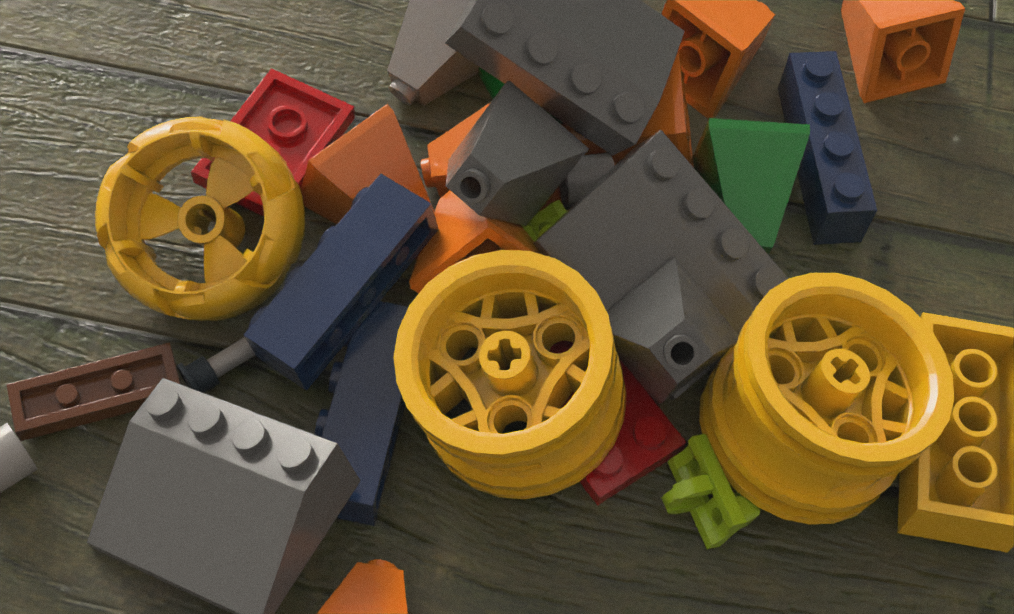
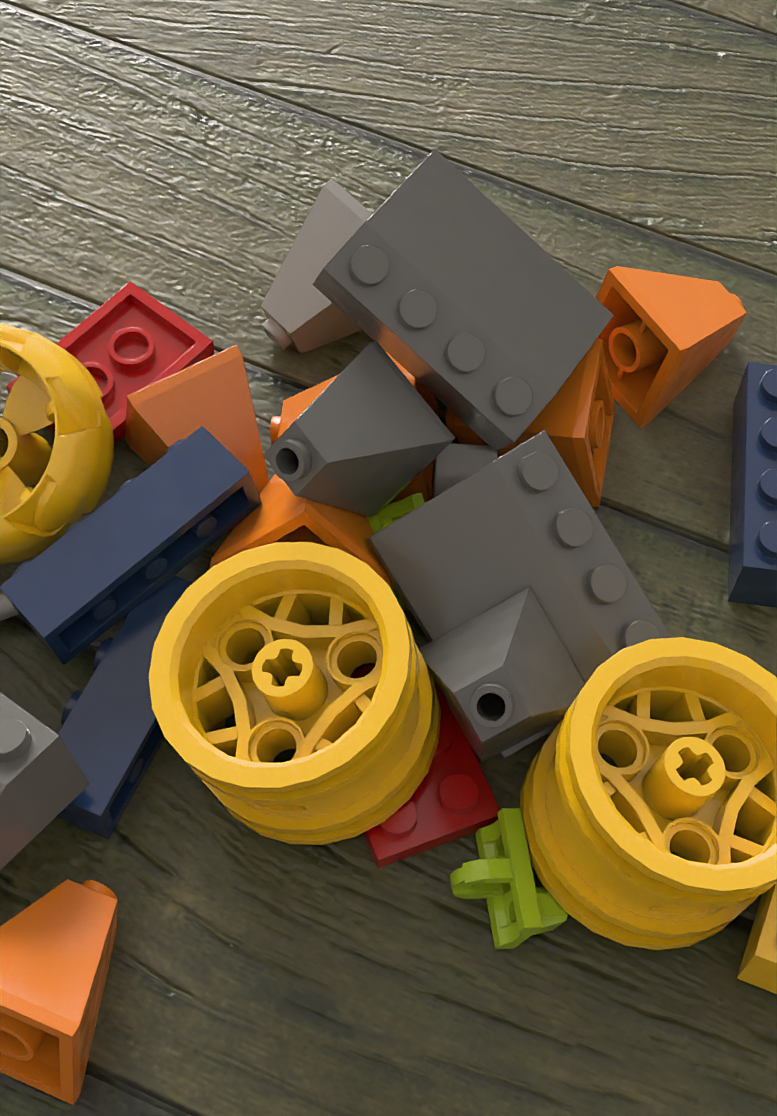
camera: 15 degrees right, 0 degrees up
green slope [693,118,810,254] -> none

